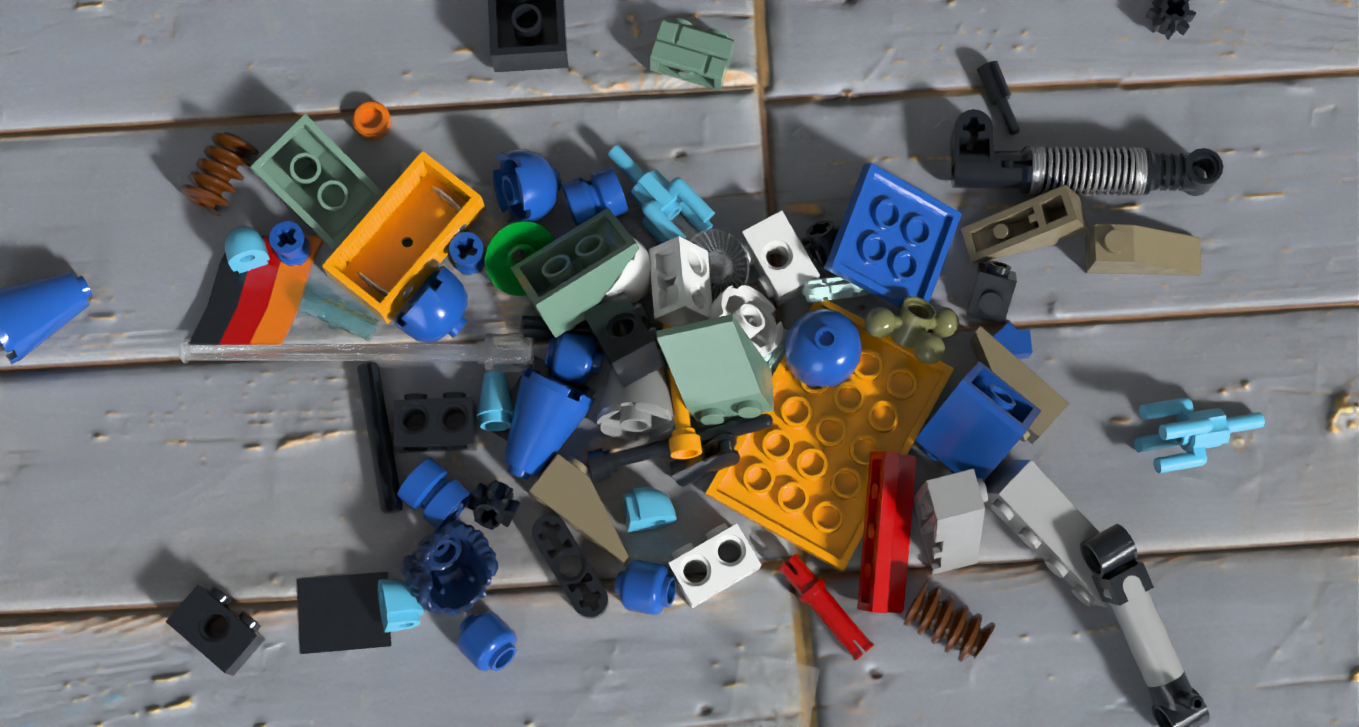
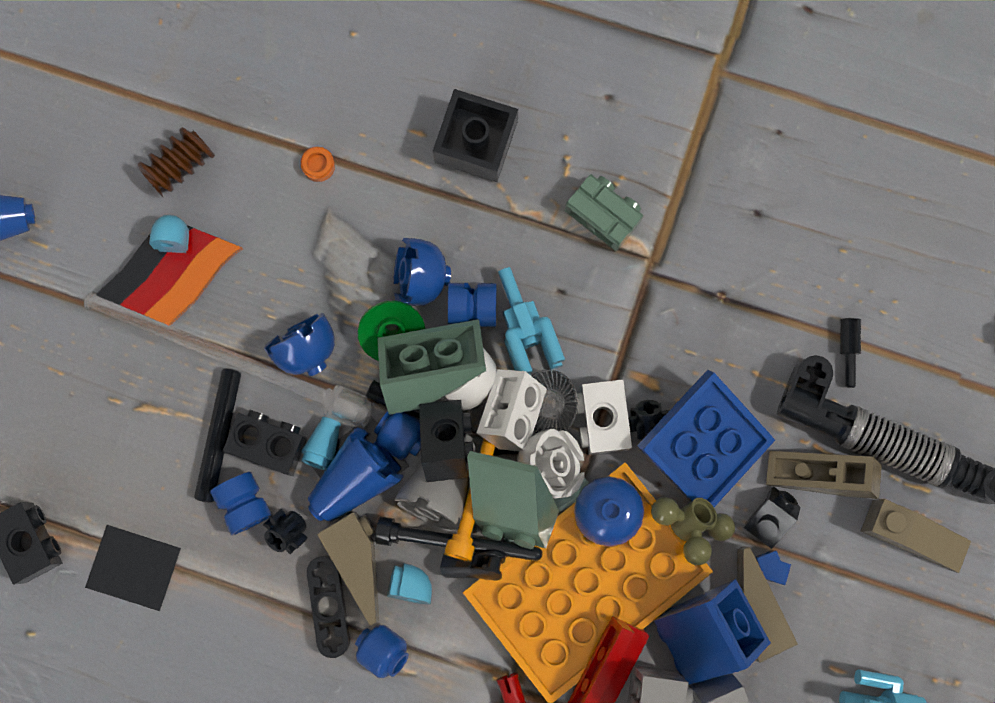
camera: 25 degrees right, 5 degrees up
sand green slope [250,113,385,250] -> none
blue bush [269,221,311,266] -> none
clear light blue pin [298,289,379,342] -> none
light orange piece [322,150,486,325] -> none
medium azure piece [378,579,424,633] -> none
dark blue hair [401,521,499,616] -> none
blue bush [449,232,485,275] -> none
blue head [457,611,517,671] -> none
white brick [668,523,761,608] -> none
light aqua axle [802,276,870,303] -> none

